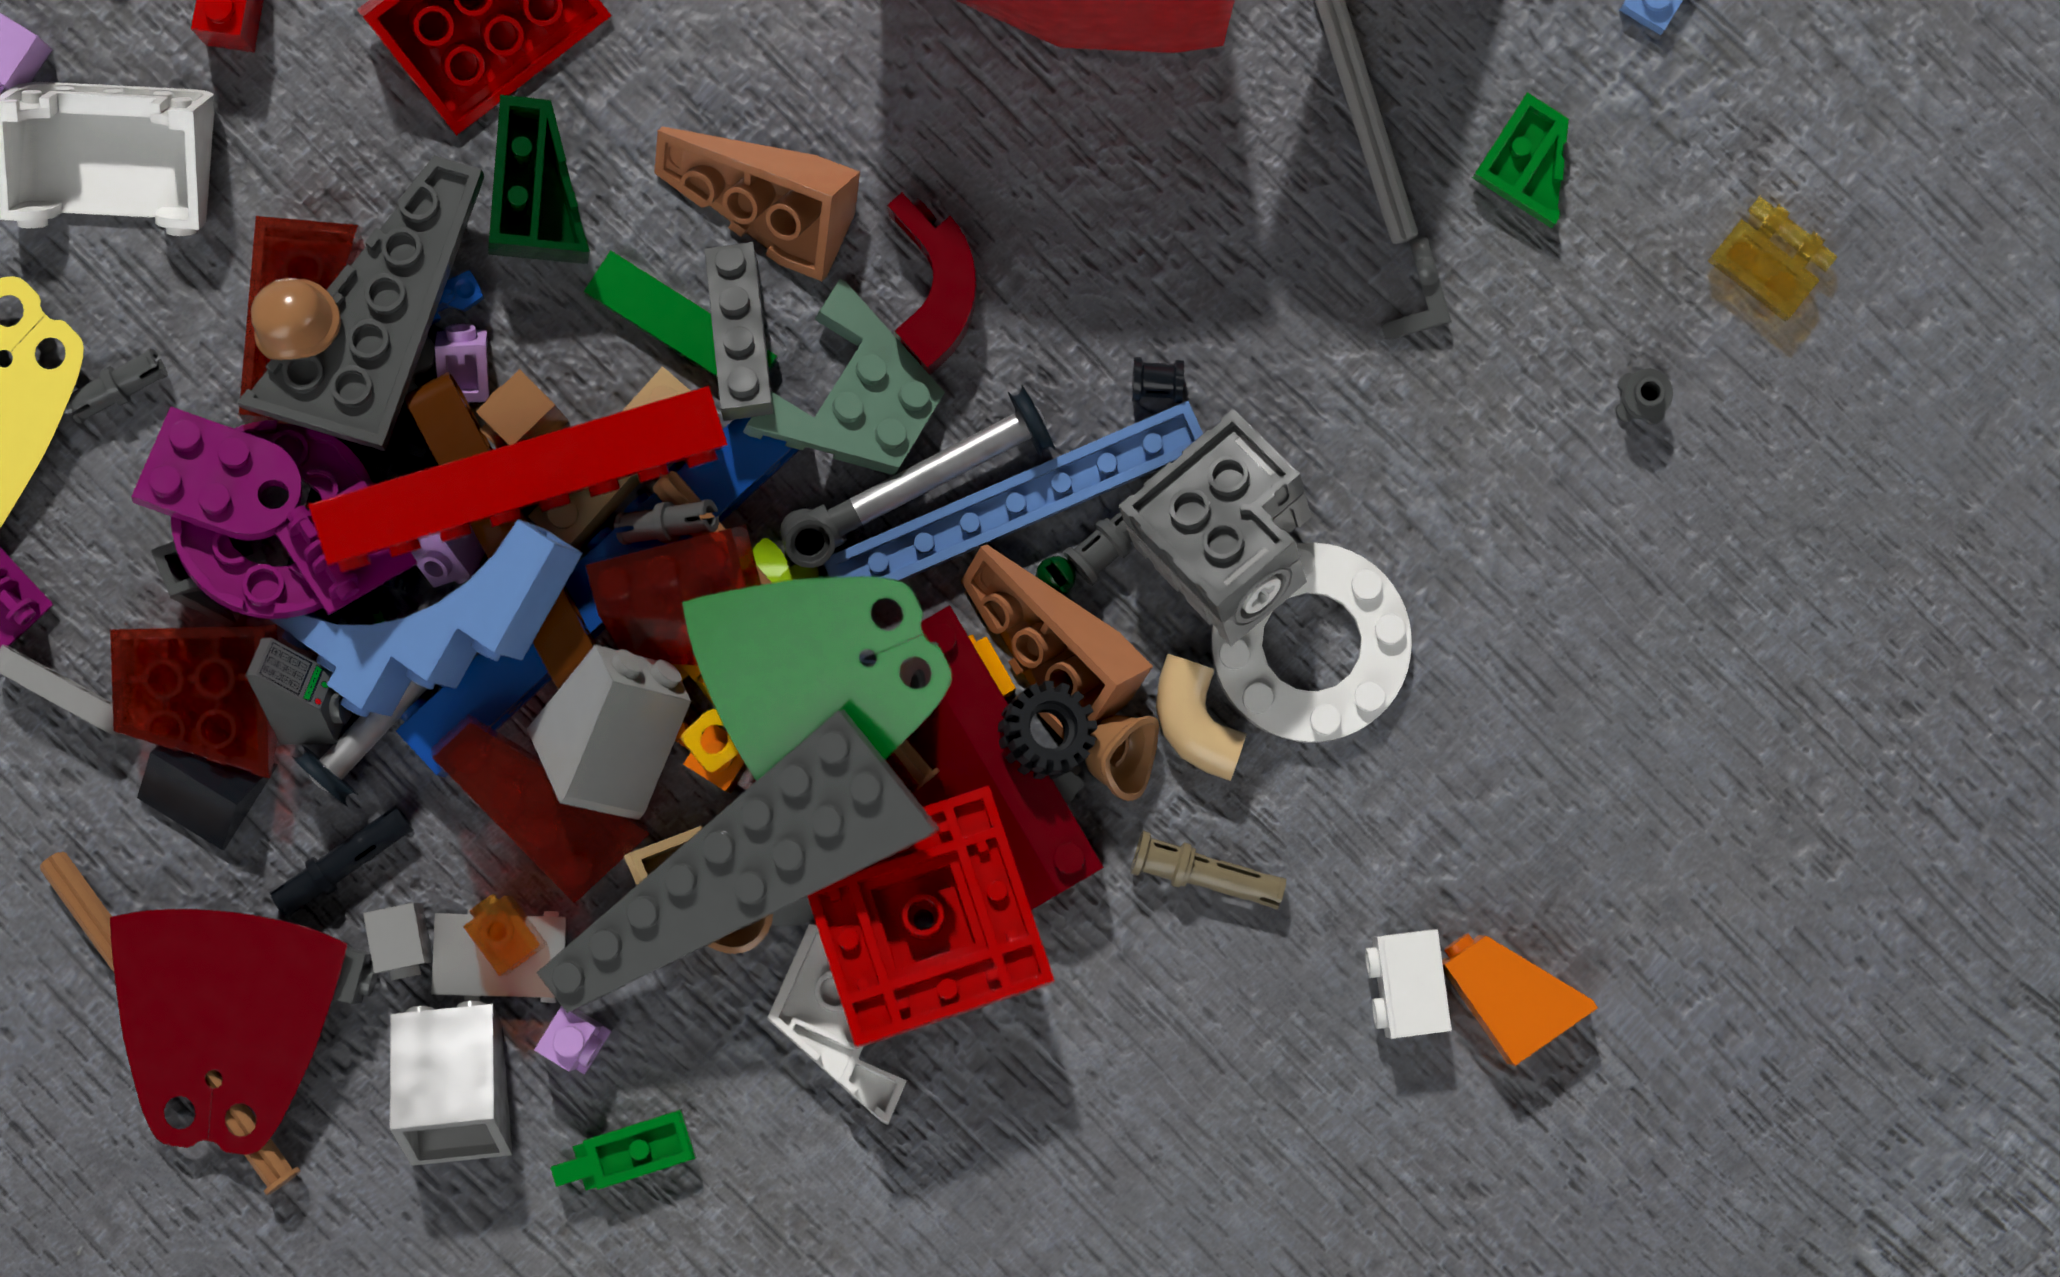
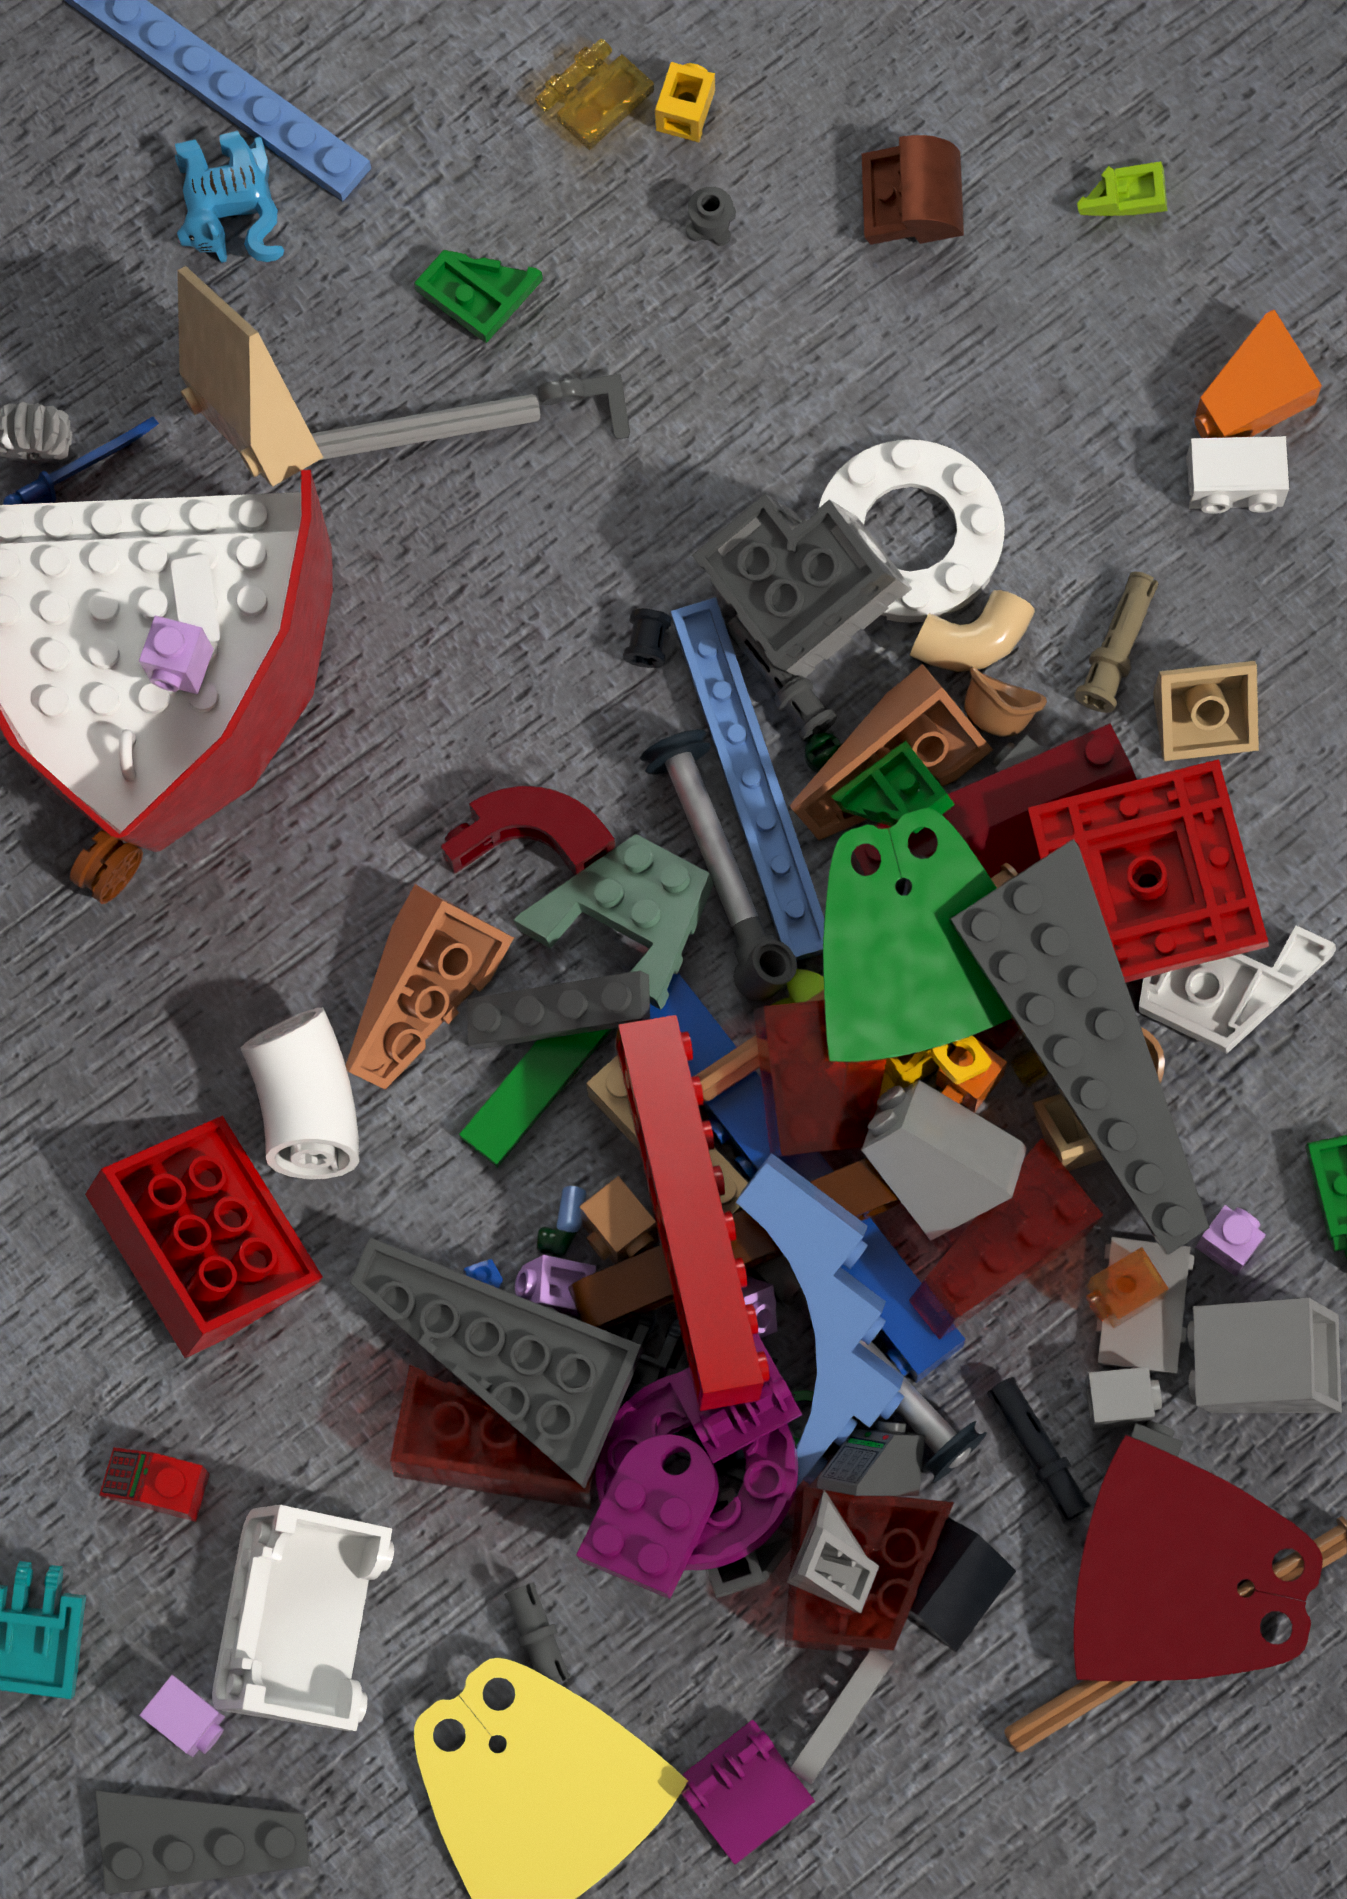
camera: 75 degrees left, 10 degrees down
medium nougat helmet [251,278,341,360] -> none
dark green wedge [488,95,590,264] -> none
dark grey pin [614,499,719,545] -> none
black tyre [997,681,1097,780] -> none
none -> white brick [241,1007,359,1179]
none -> arm [536,1186,586,1257]
none -> yellow brick [655,62,715,142]
none -> light grey slope [787,1490,879,1613]
none -> green wing [831,741,955,834]
none -> copper brick [861,135,964,245]
none -> lime slope [1077,161,1168,216]
none -> tan slope [1153,661,1259,761]

